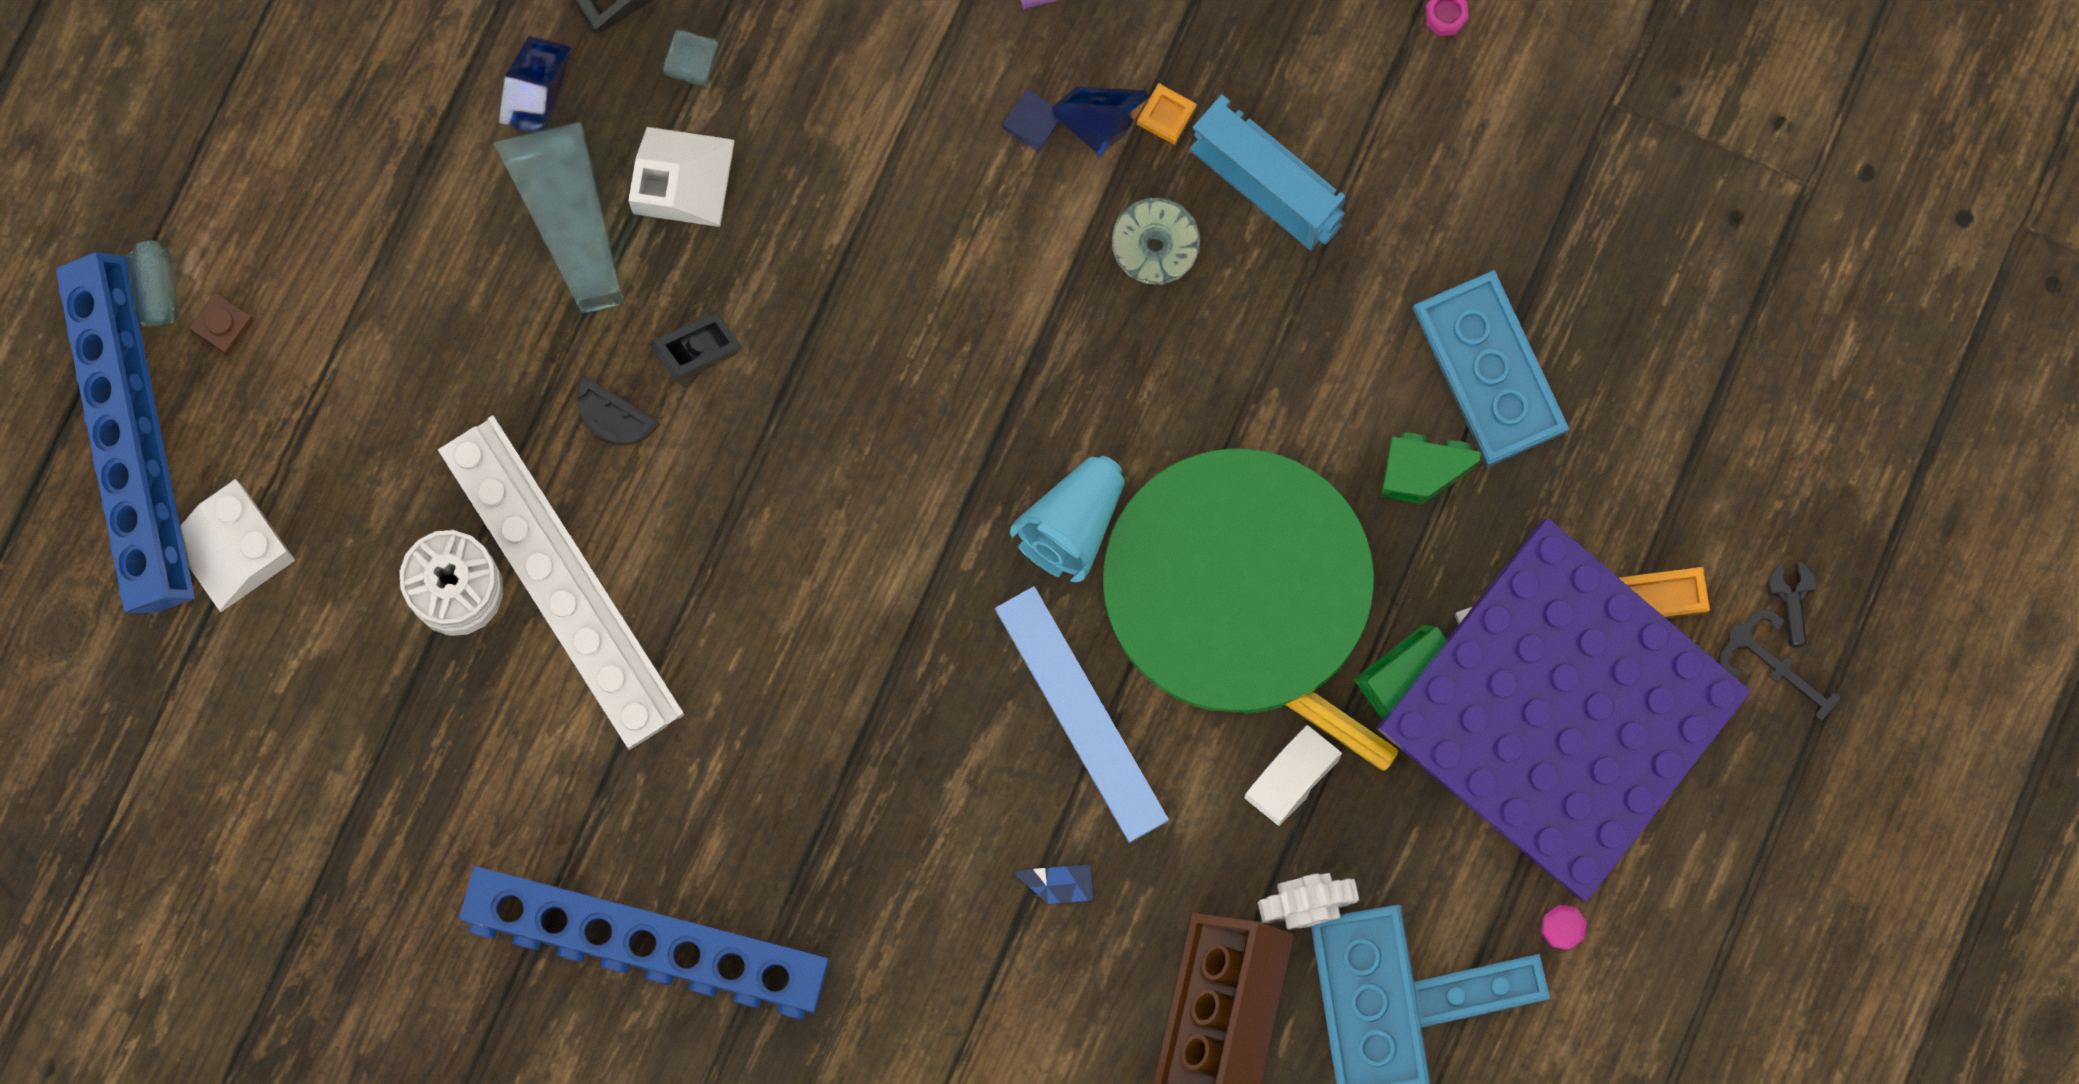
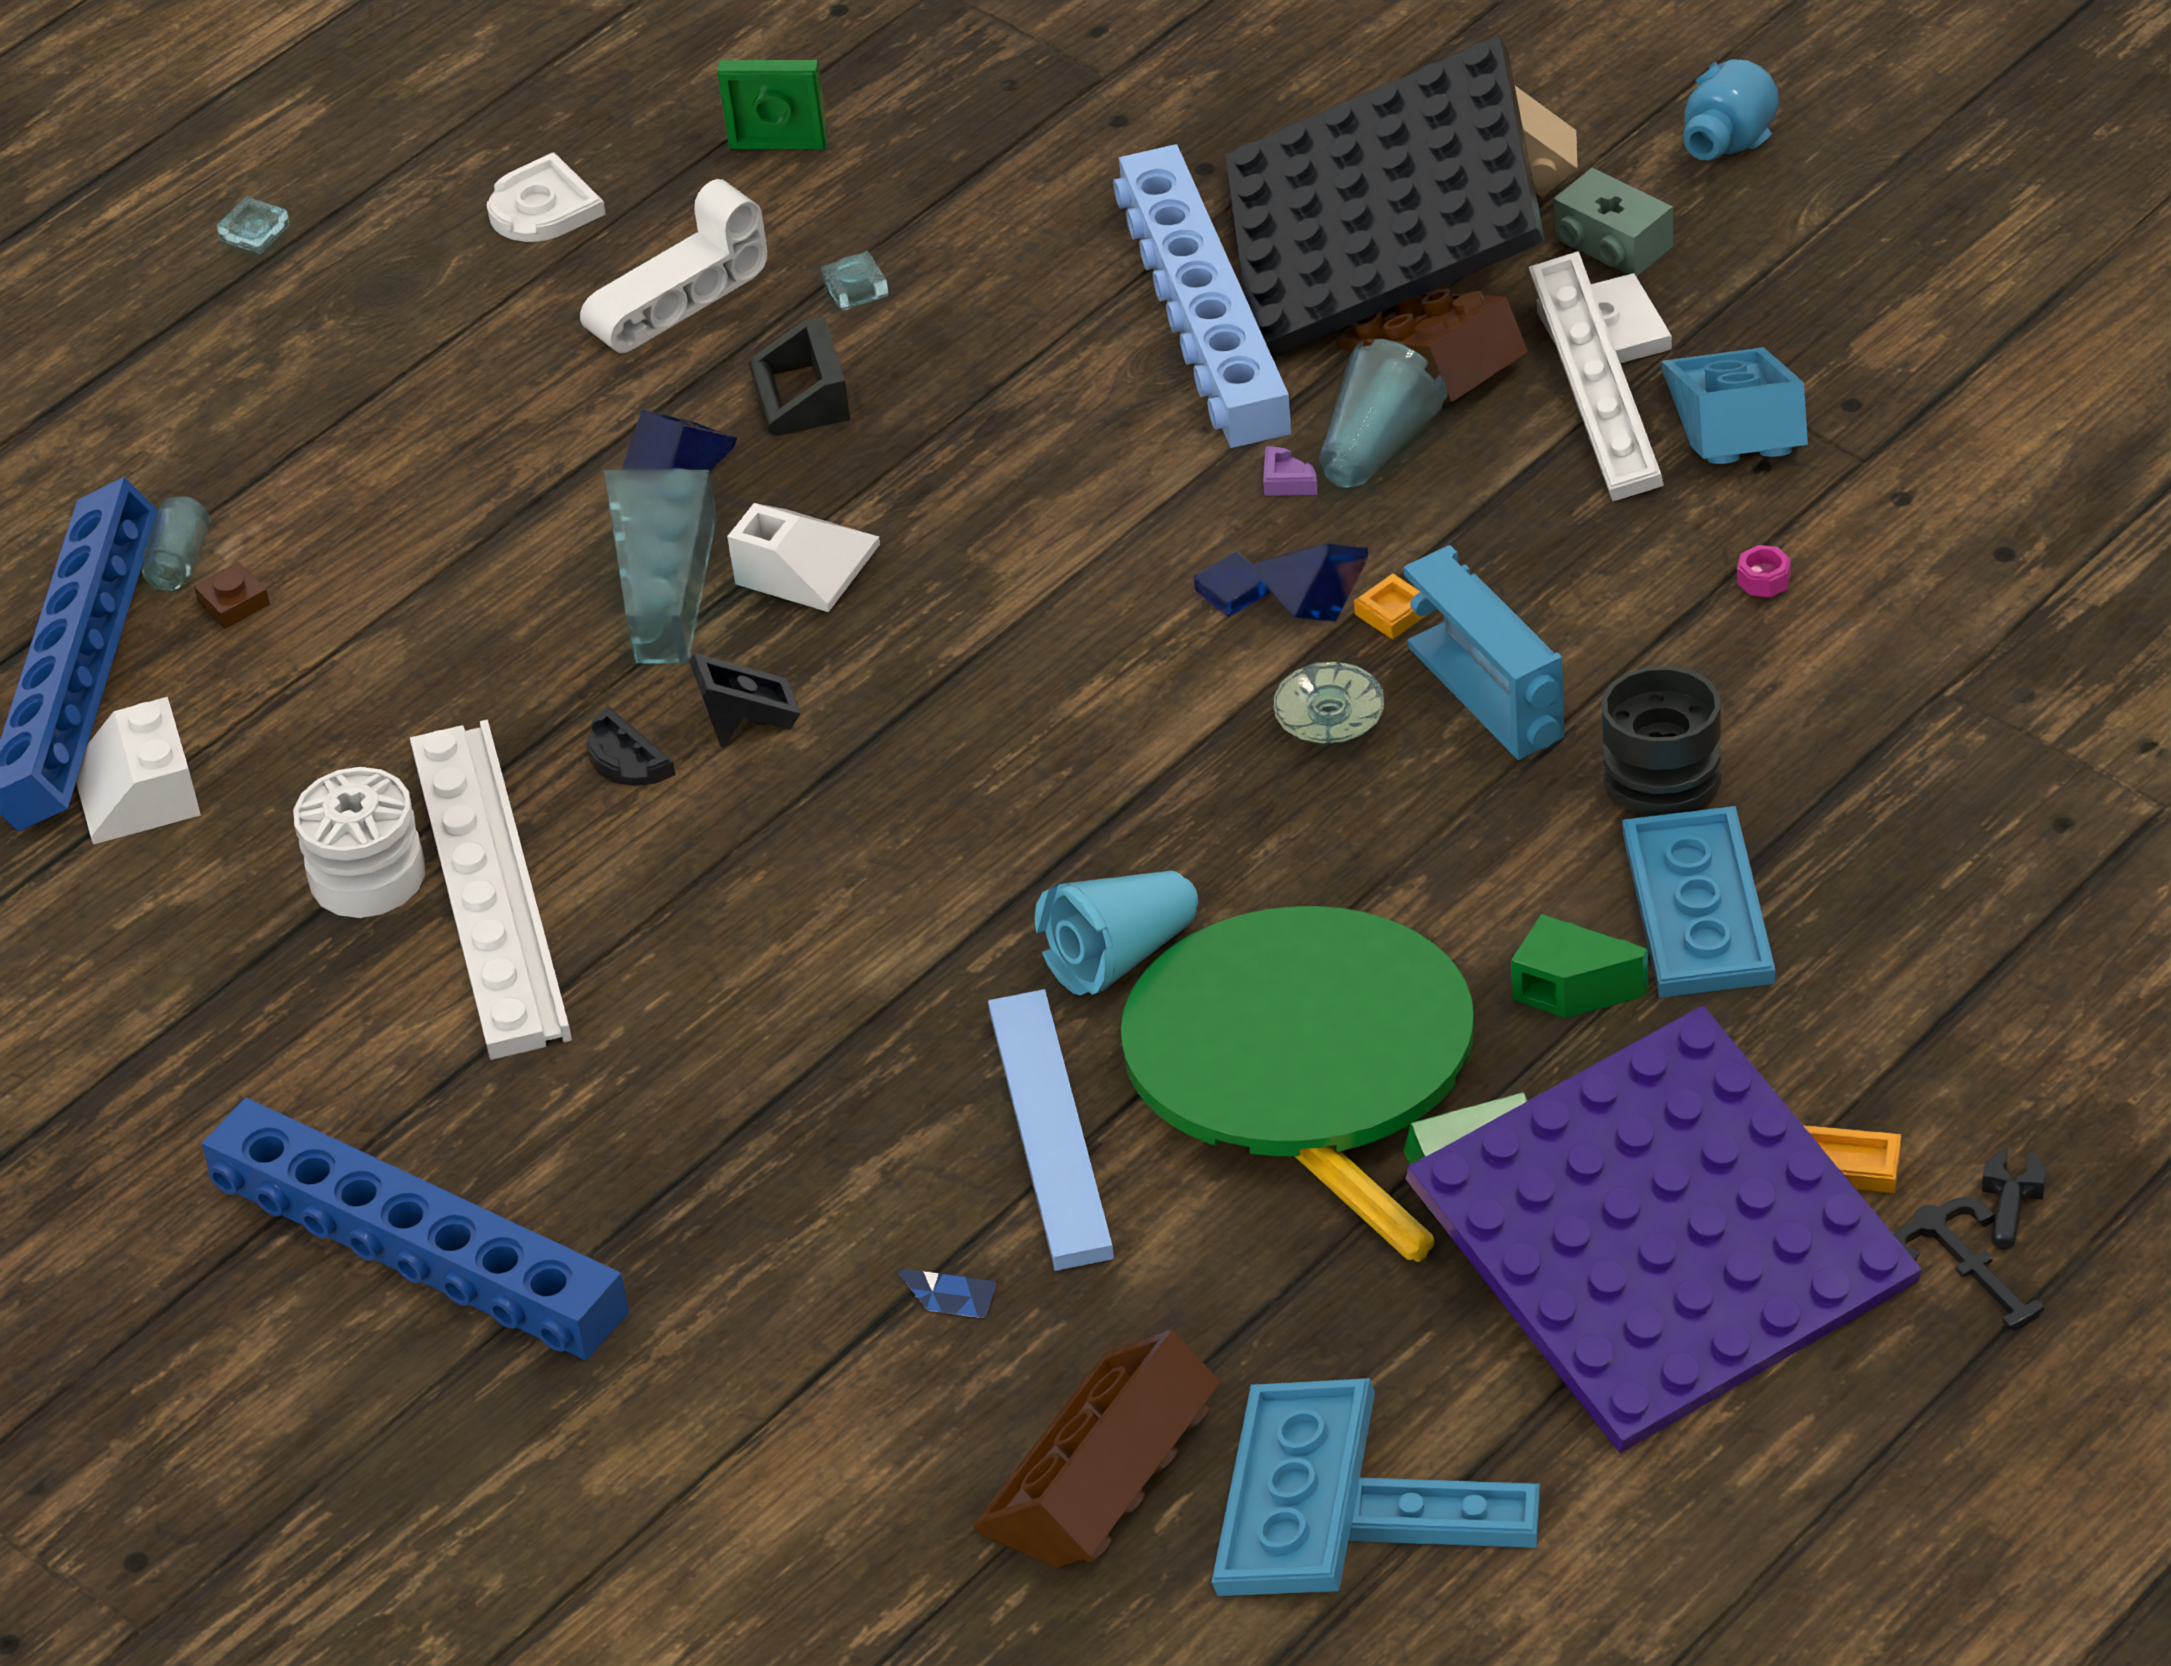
camera: 25 degrees right, 35 degrees down
clear light blue plate [663,29,719,87] -> none
white slope [1244,725,1342,826] -> none
white gear [1258,873,1359,930] -> none
dark pink tile [1540,905,1587,951] -> none
none -> pearl dark grey wheel [1602,666,1721,816]

